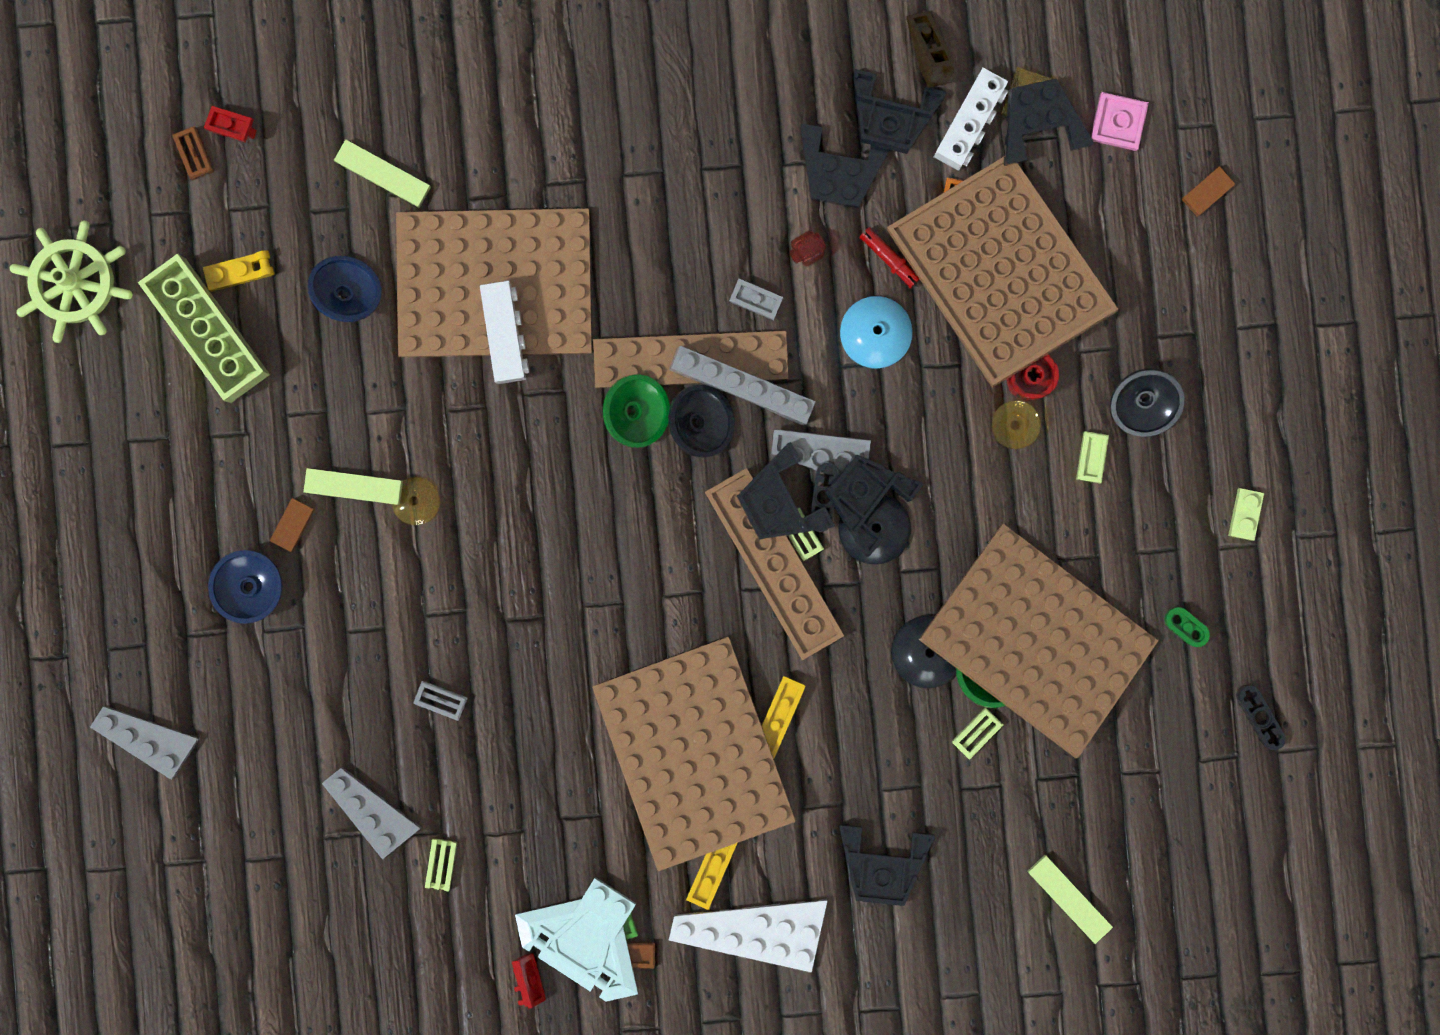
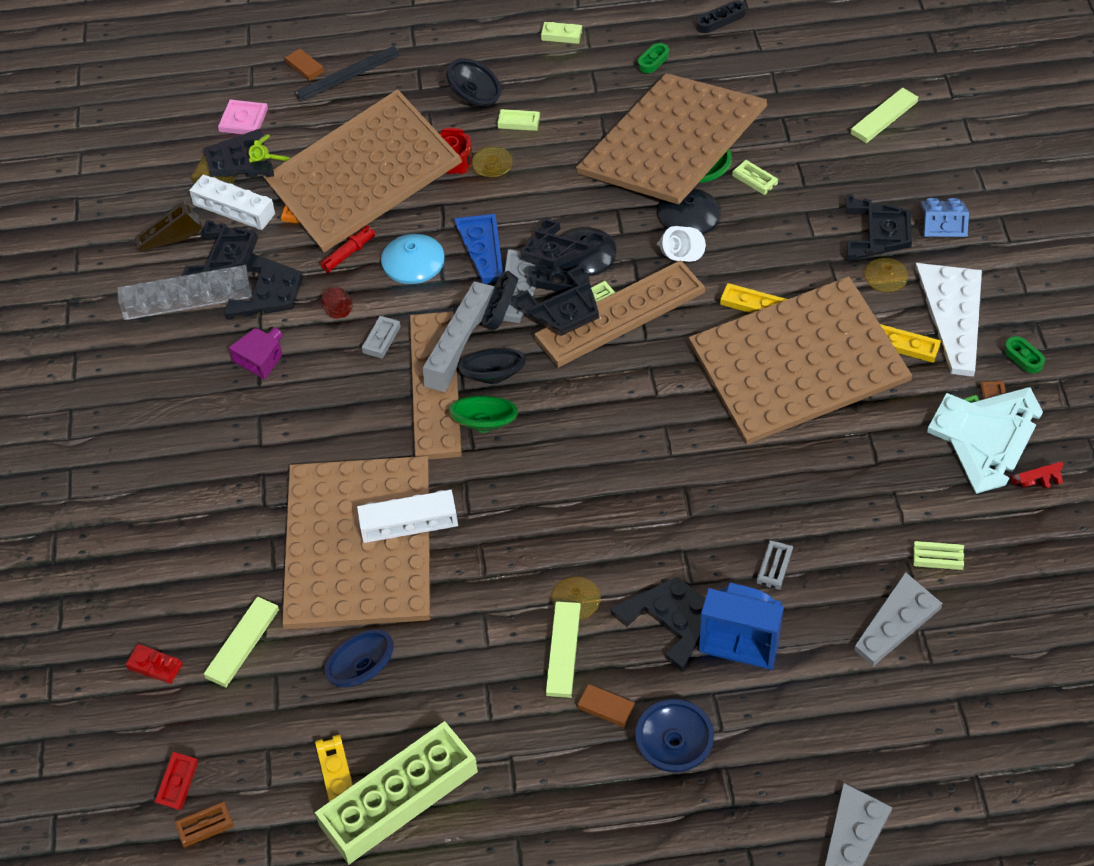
camera: 90 degrees left, 35 degrees down
none -> clear brick [117,265,252,320]
none -> red plate [126,644,183,684]
none -> magenta torso [229,327,283,380]
none -> lime plant [249,134,290,163]
none -> black axle [295,46,399,101]
none -> blue wing [454,214,503,284]
none -> black beam [482,271,518,330]
none -> black wing [611,577,706,672]
none -> white piece [657,226,706,262]
none -> blue container [699,583,784,670]
none -> clear yellow dish [865,258,908,292]
none -> medium blue bracket [920,198,969,237]
none -> green plate [1004,336,1045,373]

